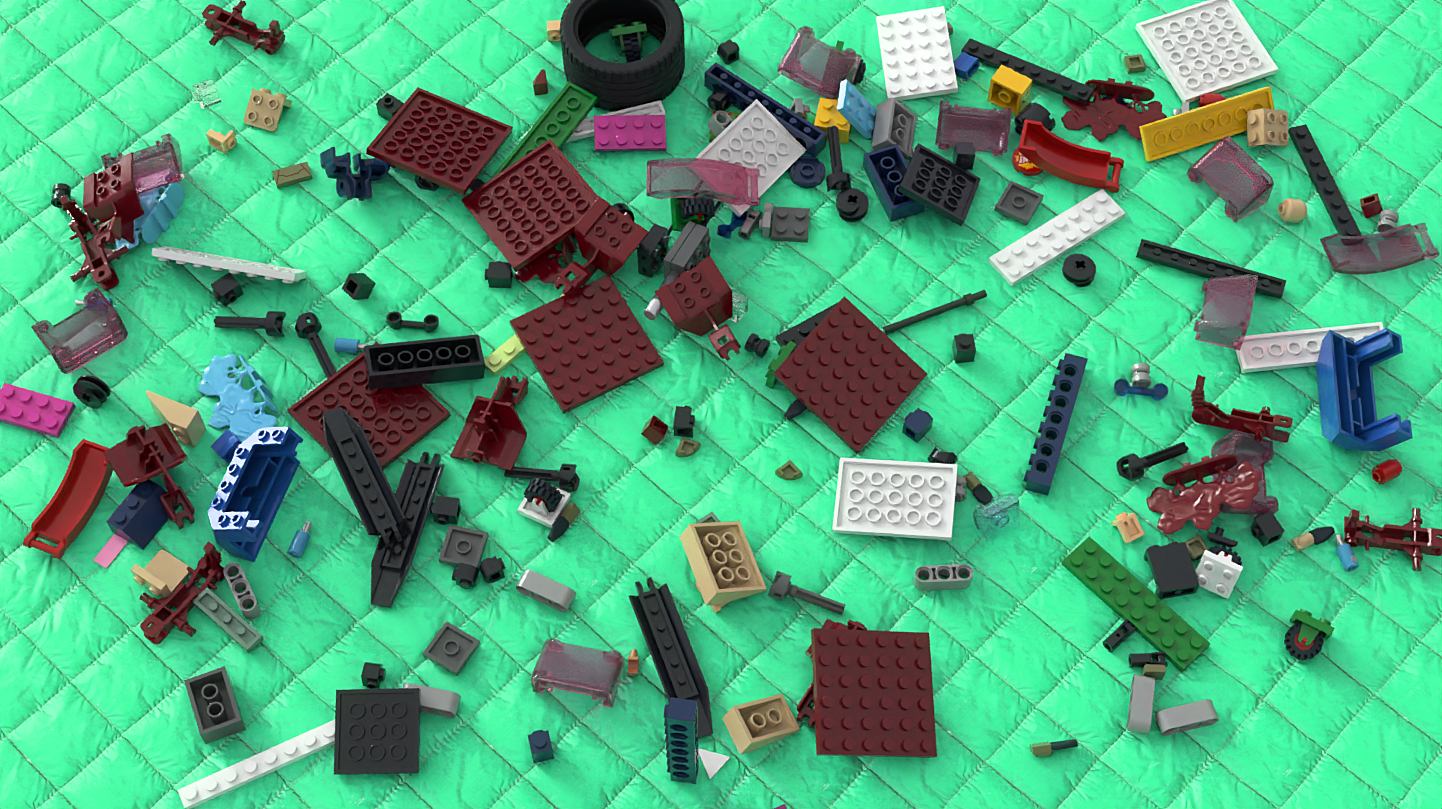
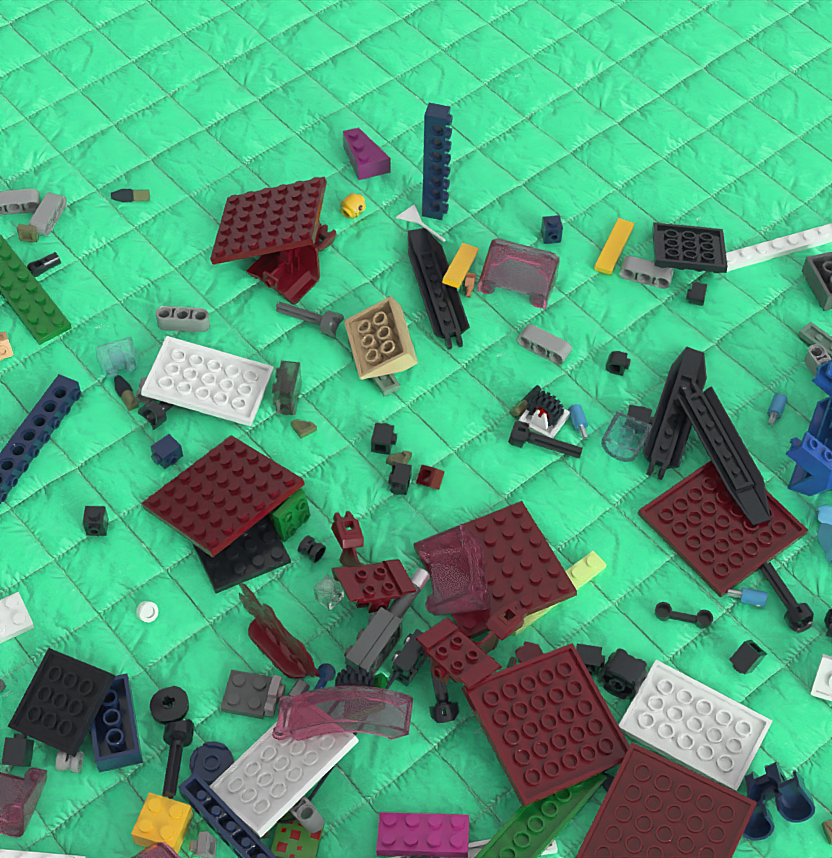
camera: 175 degrees left, 5 degrees down
black brick [364,334,485,390] -> none
dark grey plate [423,621,480,676] -> none
dark grey plate [439,525,489,569] -> none
dark red piece [450,375,529,471] -> none
black plate [479,556,506,583] -> none
tan slope [722,694,800,755] -> none
medium azure plate [837,80,876,140] -> none
light grey slope [872,97,917,159] -> none
pearl dark grey bar [882,290,987,334] -> none
black bar [1129,652,1168,668] -> none
none -> white tile [136,601,158,622]
none -> dark red plant [239,583,319,679]
none -> clear smoke brick [272,360,302,415]
none -> yellow head [340,193,366,219]
none -> black brick [371,422,397,455]
none -> clear pink windscreen [419,524,491,616]
none -> yellow tile [442,243,479,288]
none -> dark azure piece [568,404,588,439]
none -> yellow tile [594,218,635,275]
none -> black brick [598,648,647,700]
none -> clear light blue brick [601,411,653,462]
none -> white plate [619,660,772,792]

